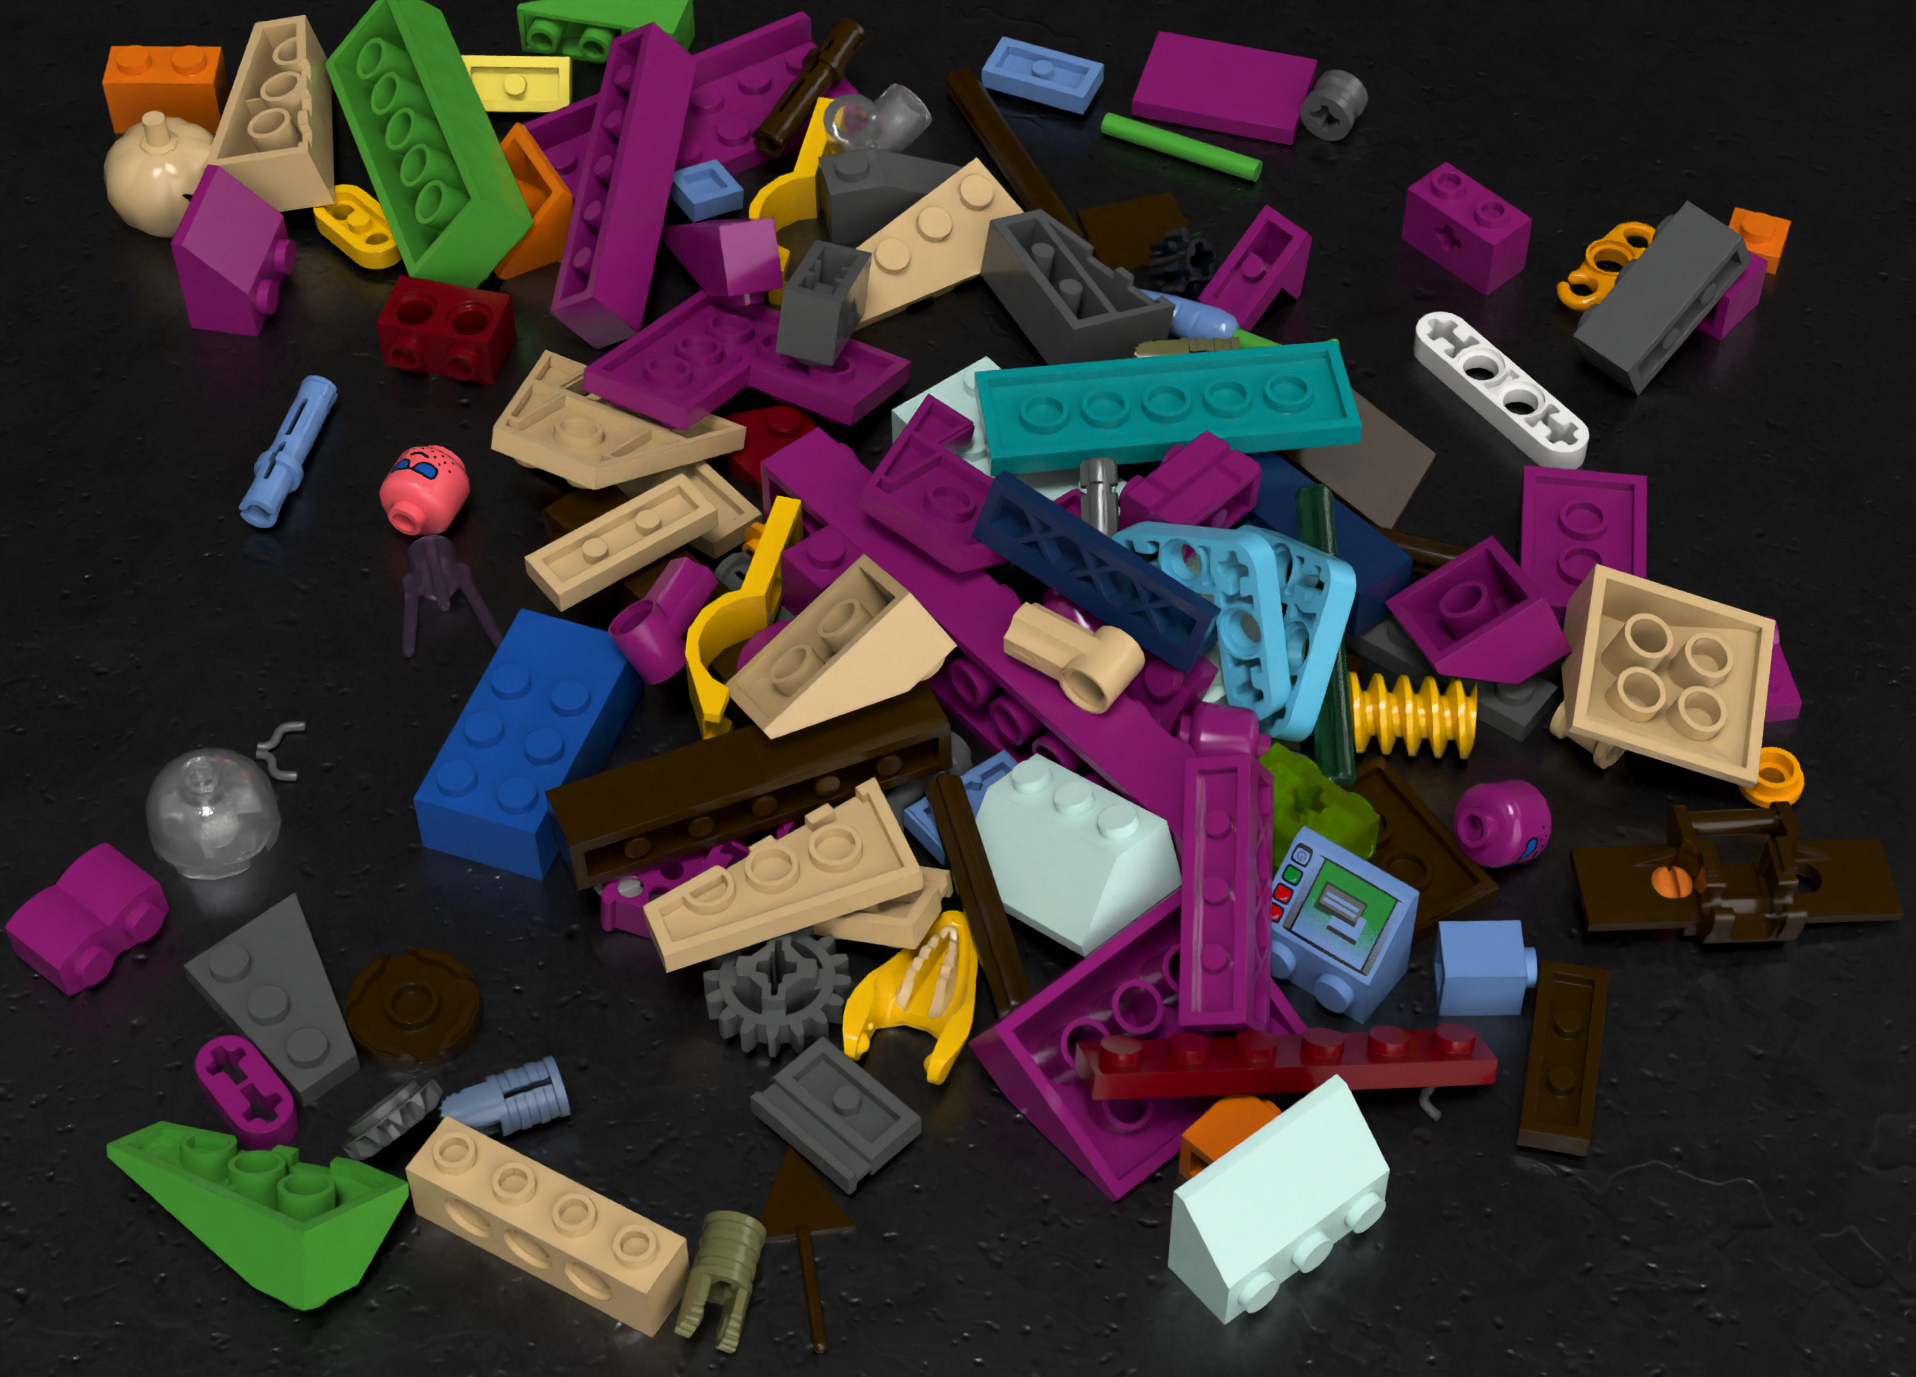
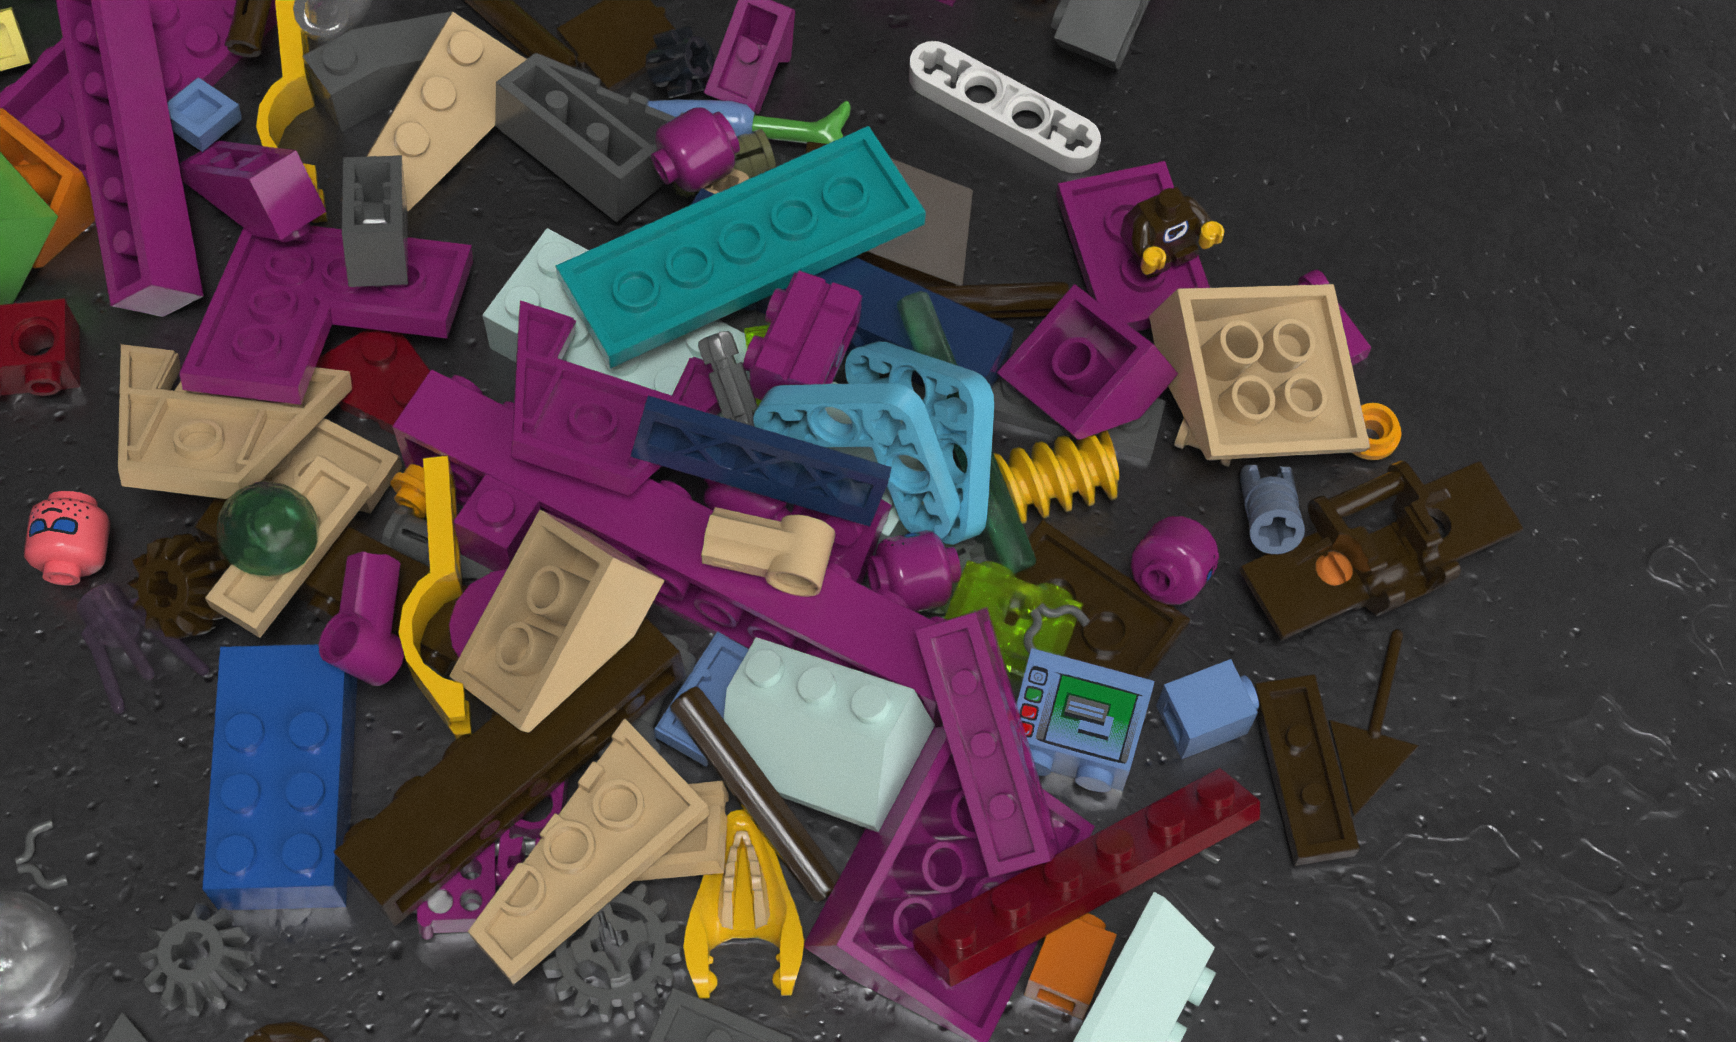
camera: 25 degrees left, 15 degrees up
none -> dark brown gear [127,533,232,639]
none -> dark grey gear [139,902,255,1016]
none -> clear green piece [216,481,319,578]
none -> magenta head [651,107,740,192]
none -> dark grey piece [1023,603,1090,655]
none -> dark brown piece [1120,186,1224,279]
none -> sand blue hinge [1240,465,1305,554]
none -> dark brown piece [1329,629,1419,818]

